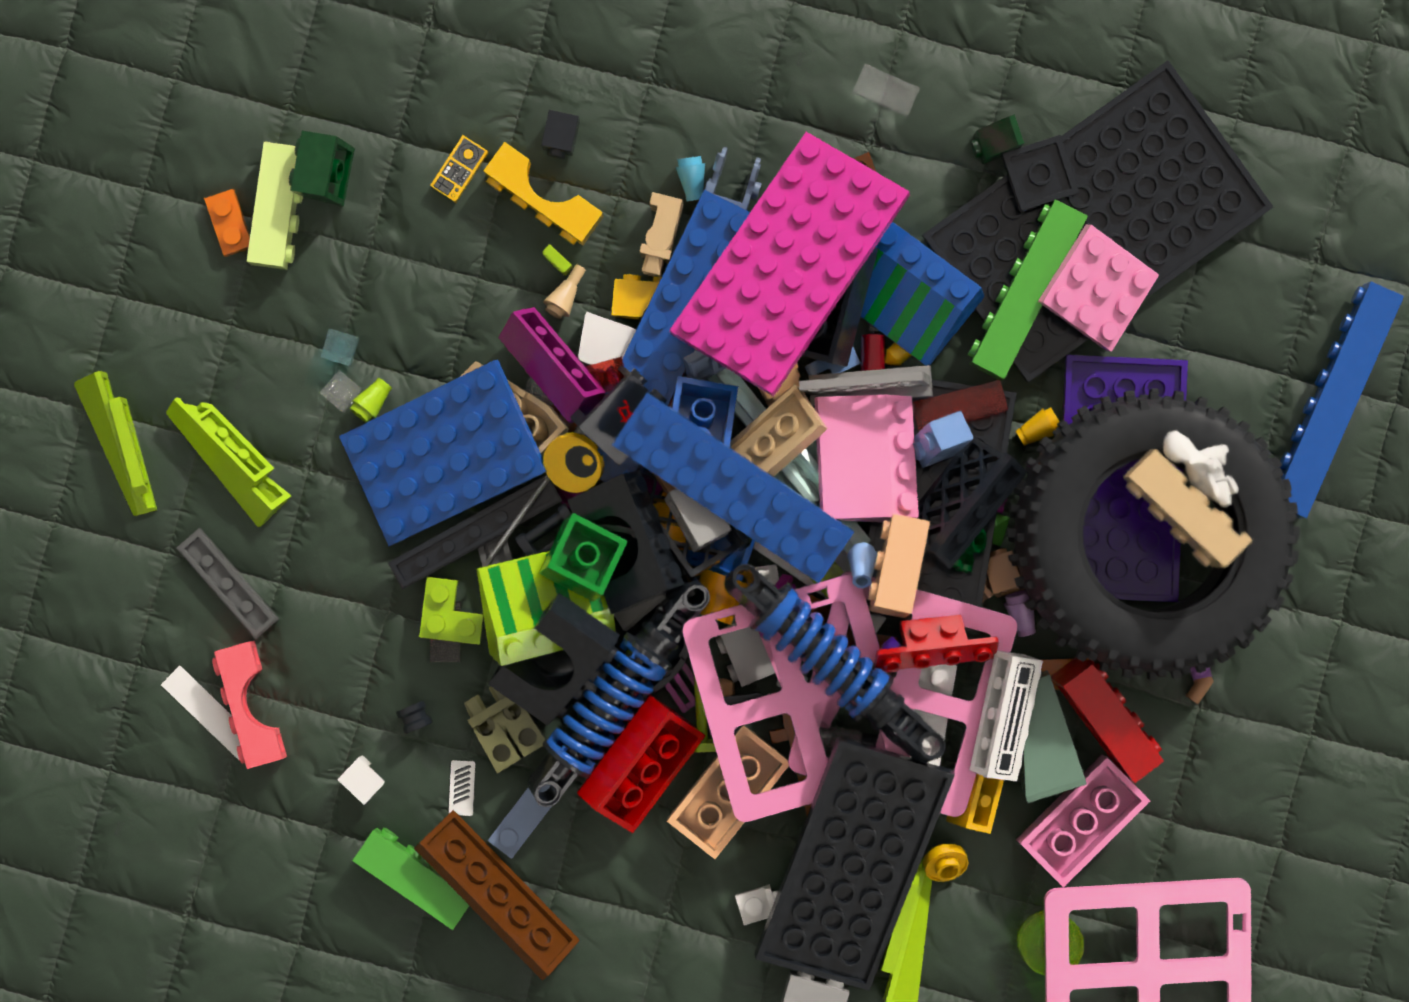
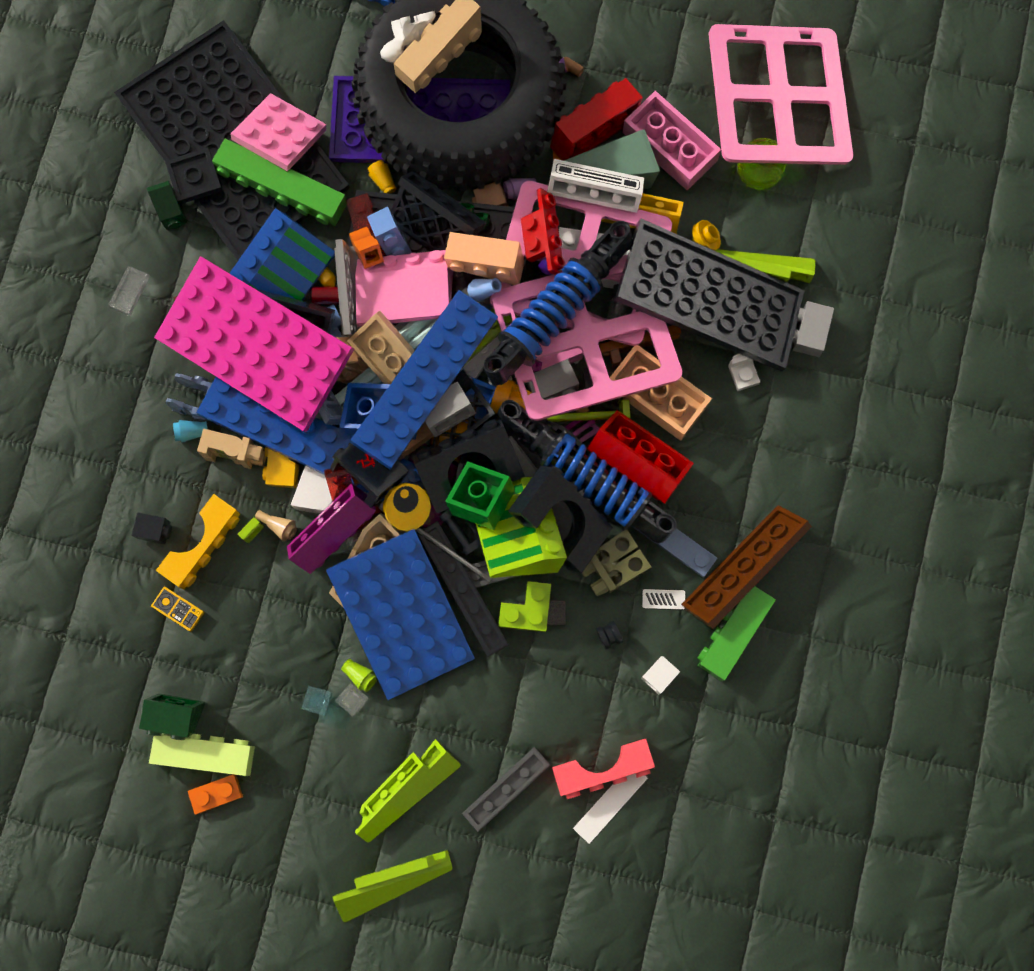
camera: 85 degrees left, 10 degrees down
none -> orange leg [349,227,384,269]

